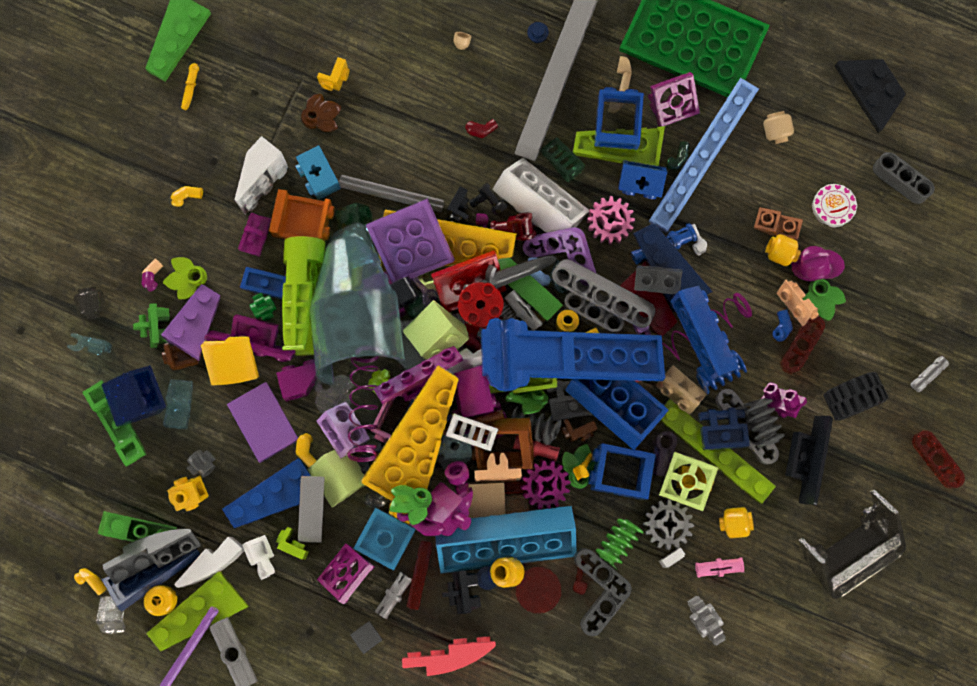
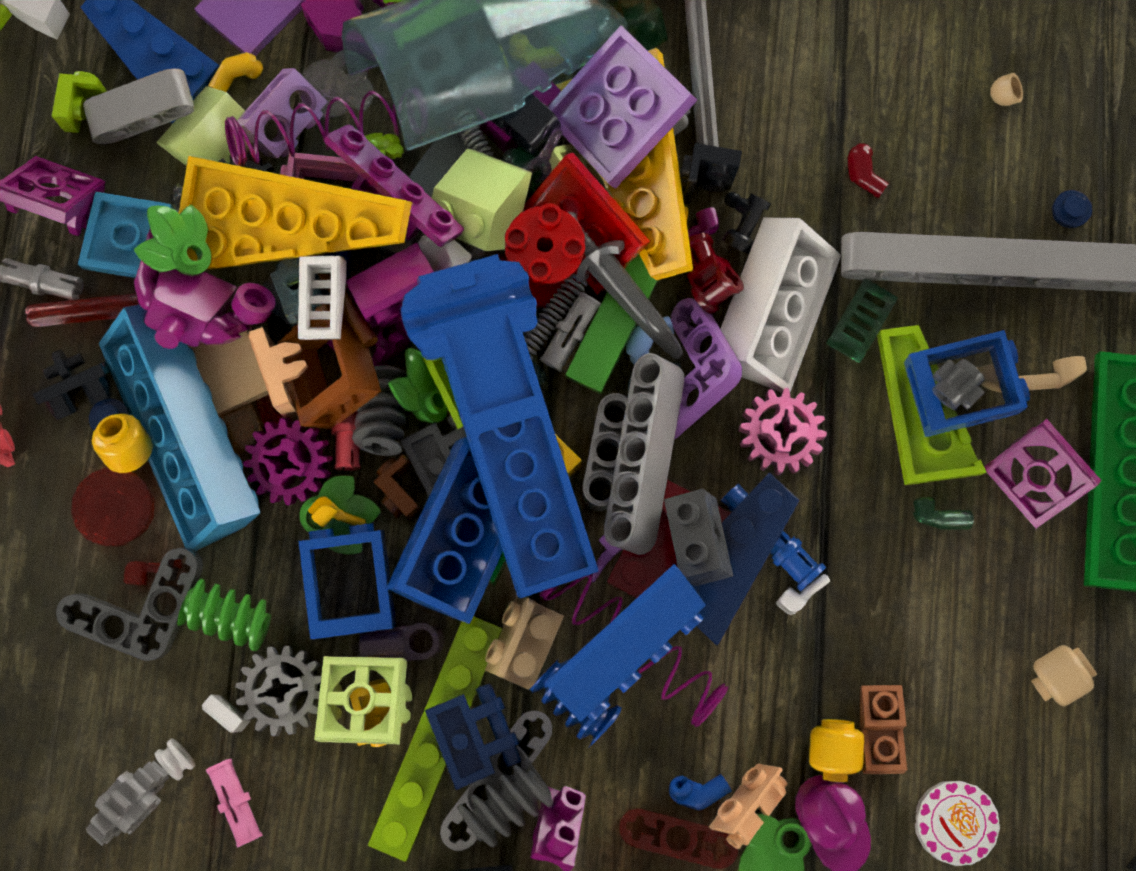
camera: 70 degrees right, 0 degrees up
white plate [242,535,275,580] -> none
yellow brick [555,310,579,332] -> none
blue brick [618,160,667,199] -> none
light blue tile [648,78,759,233] -> none
yellow head [719,507,754,538] -> none
none -> white bush [154,738,196,781]
none -> dark grey gear [932,359,985,410]

